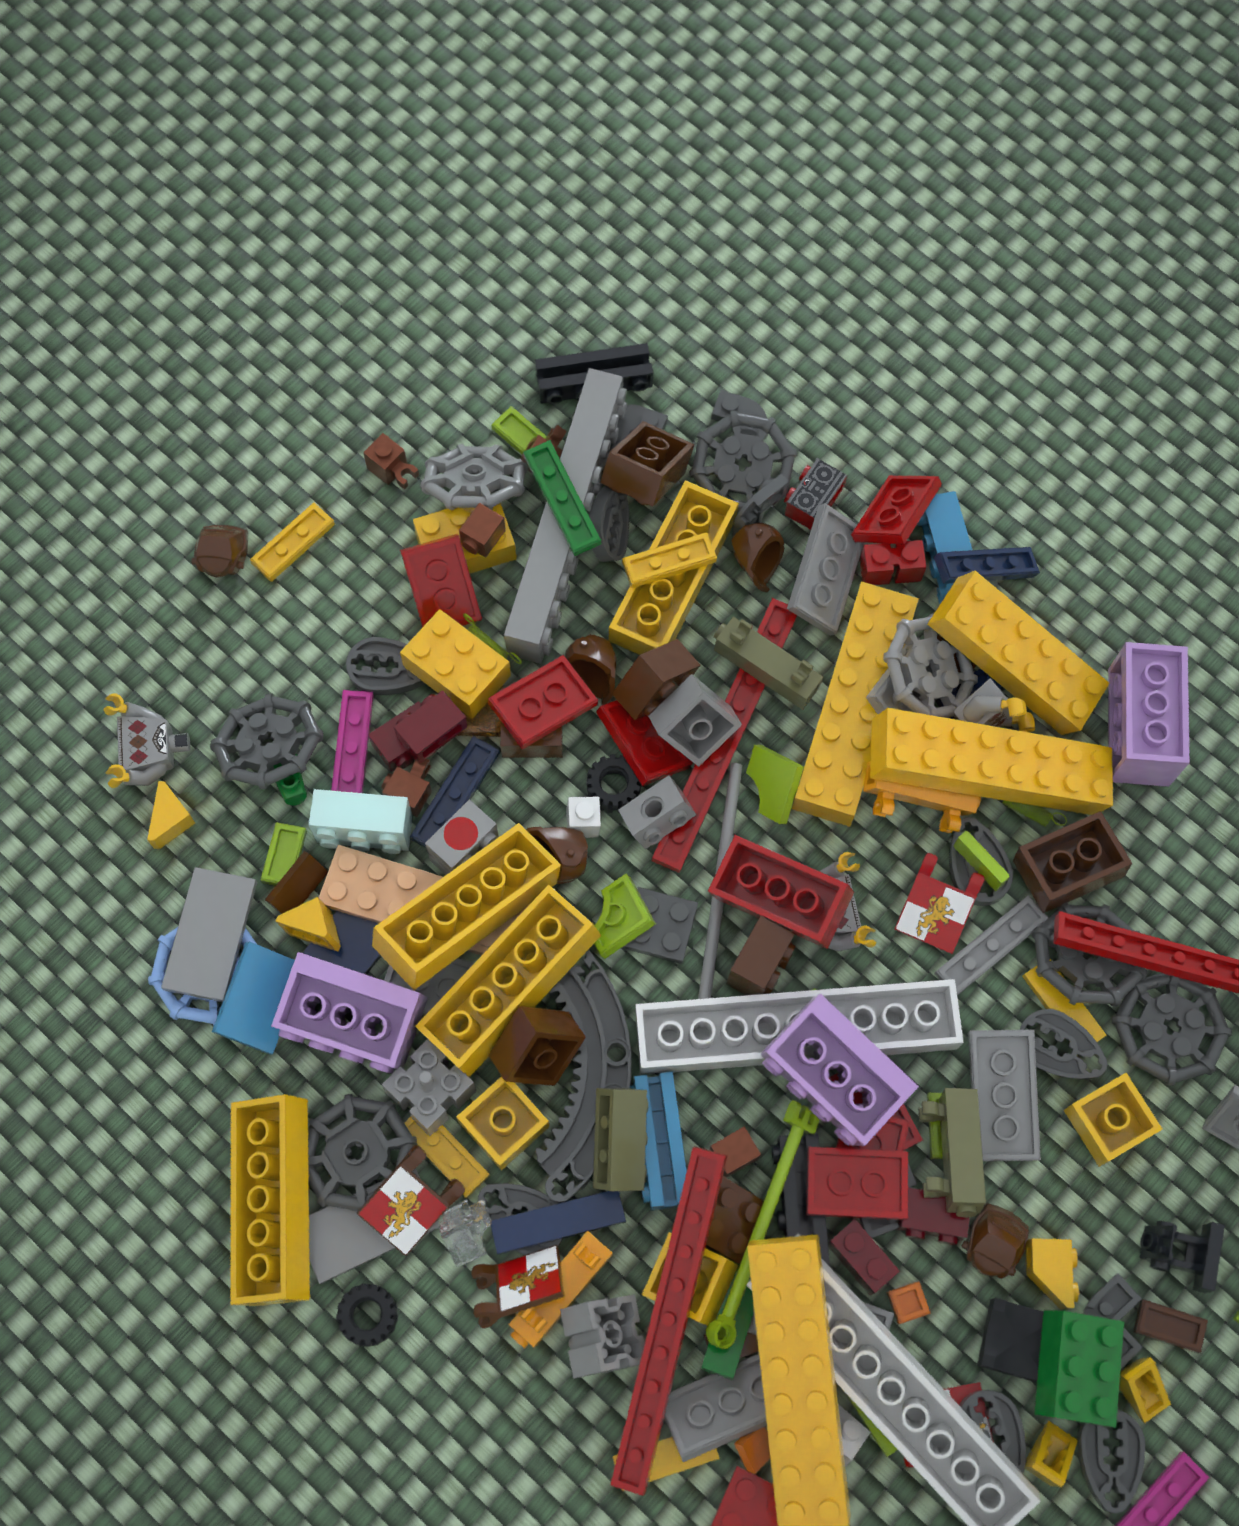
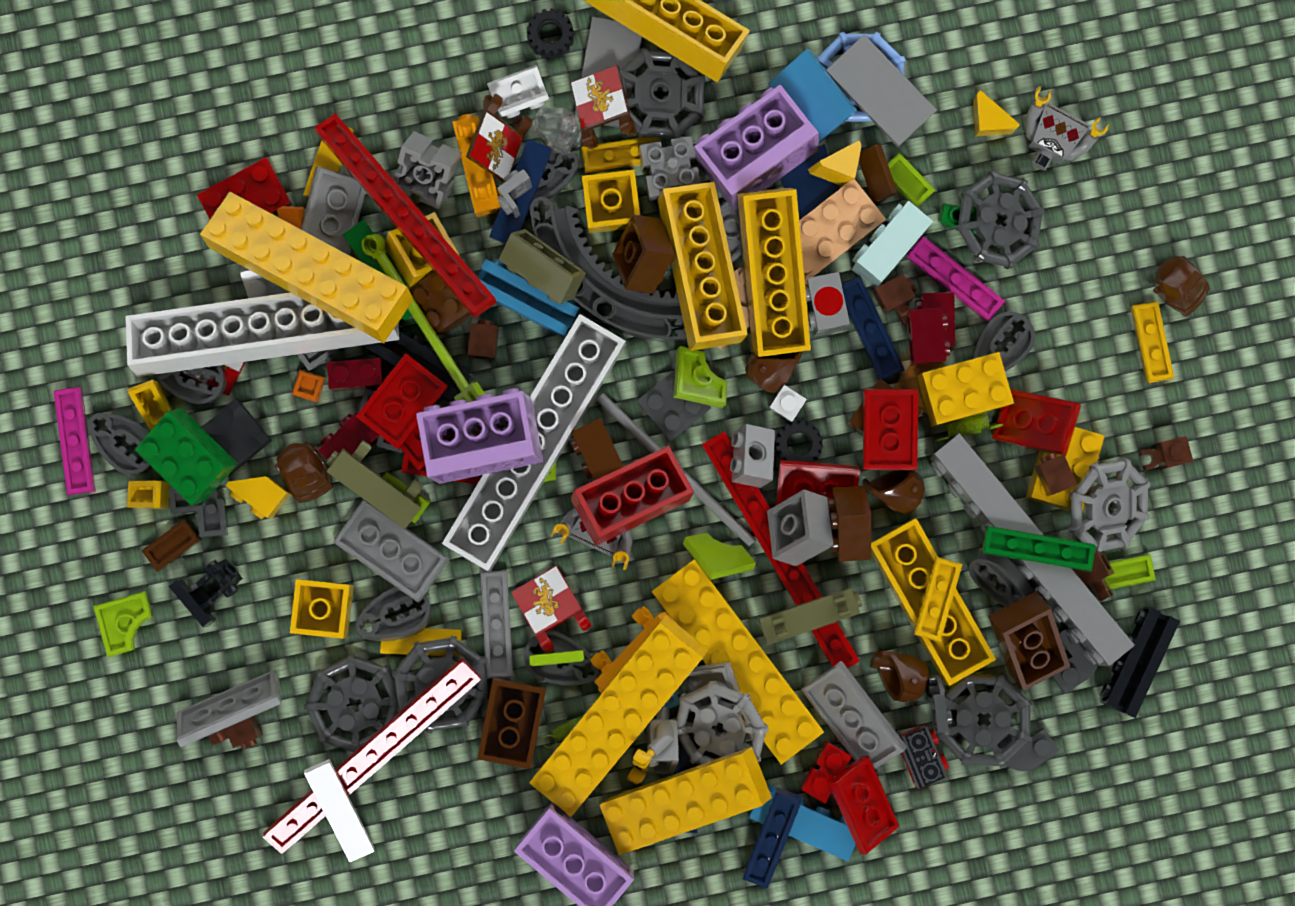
camera: 125 degrees right, 15 degrees up
none -> white bracket [487,65,549,119]
none -> light grey bracket [497,169,532,218]

